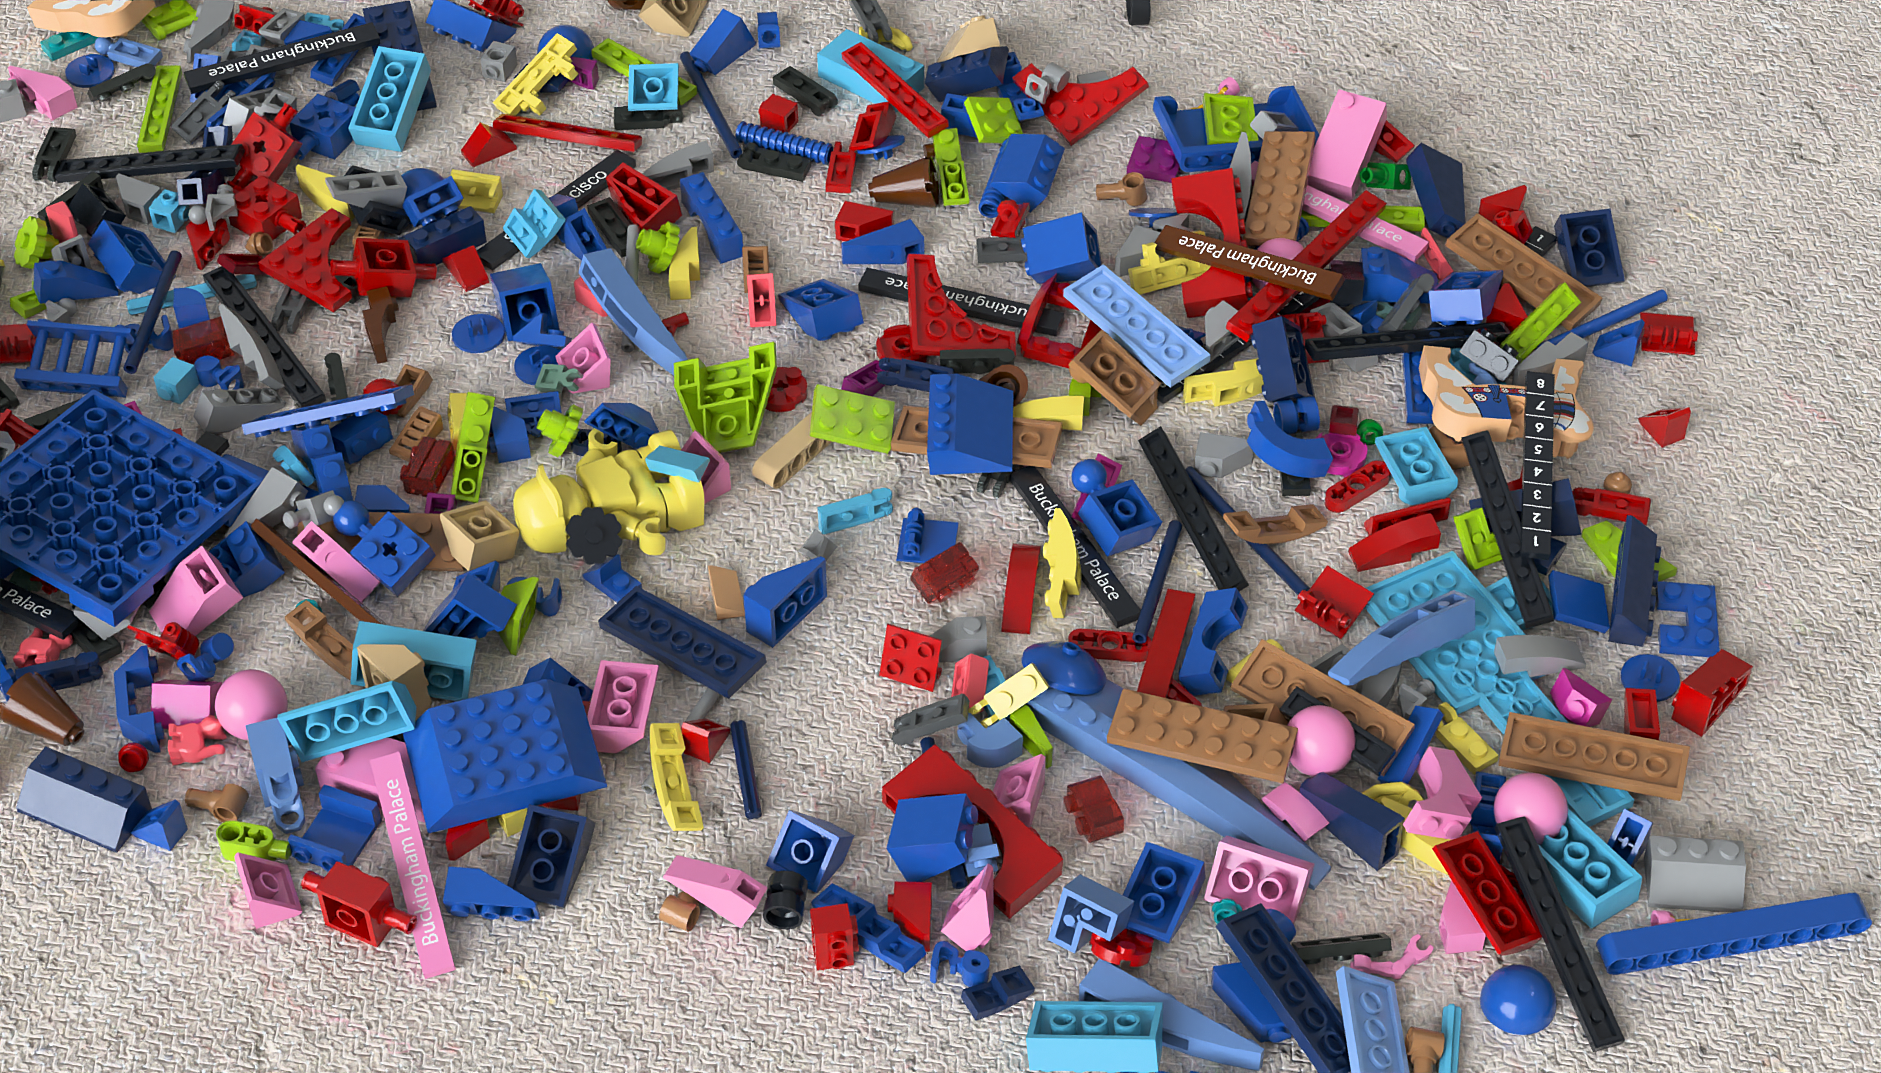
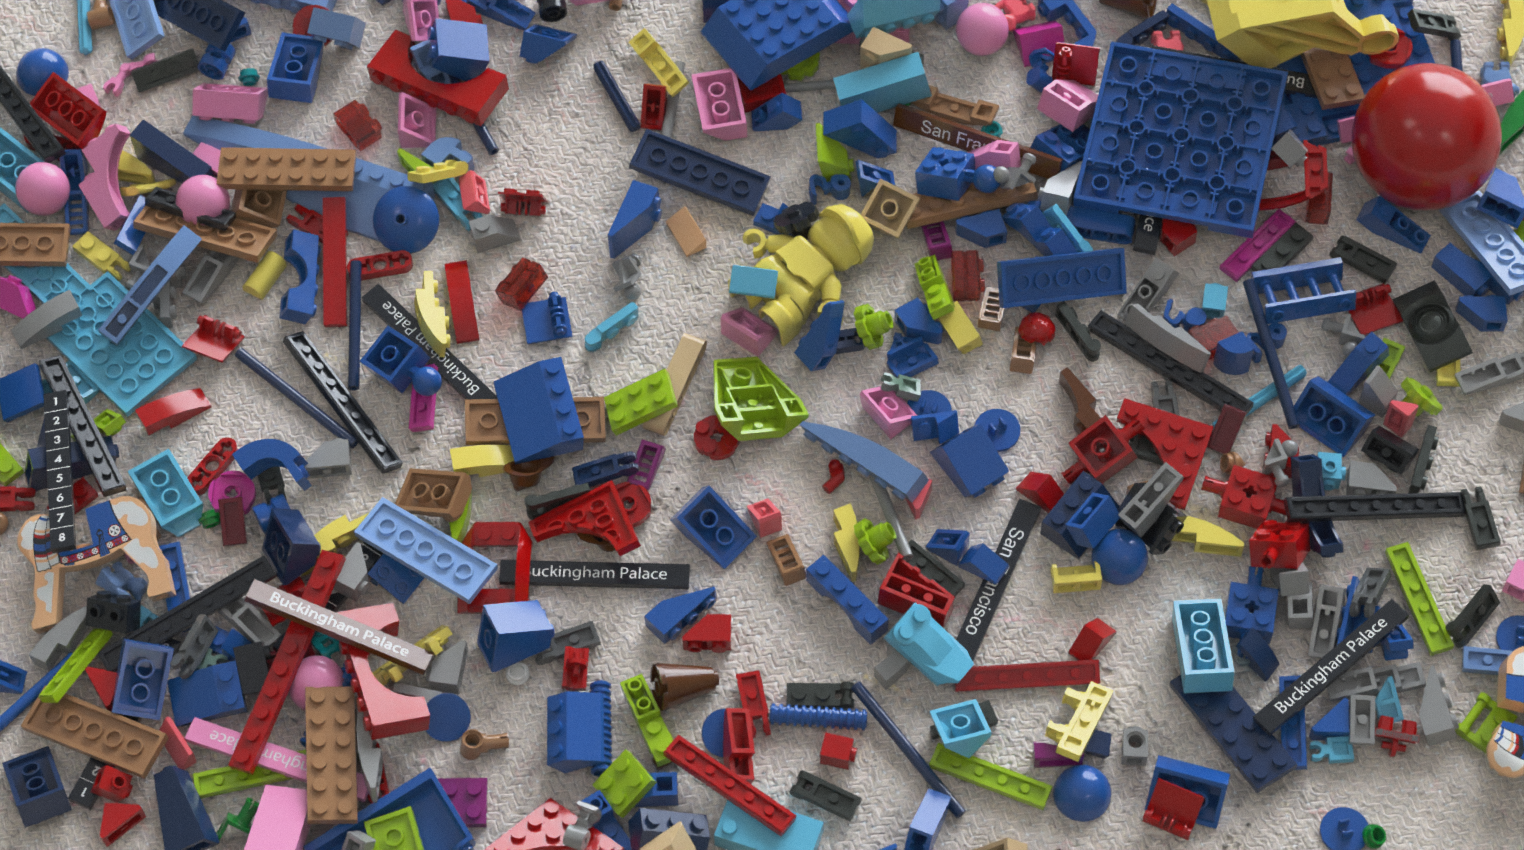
camera: 165 degrees right, 15 degrees up
medium azure slope [502,189,566,258] -> none
dark grey hinge [892,693,970,746] -> none
medium nougat slope [1223,504,1328,544] -> none
red slope [1364,498,1451,536] -> none
none -> medium azure slope [884,603,974,687]

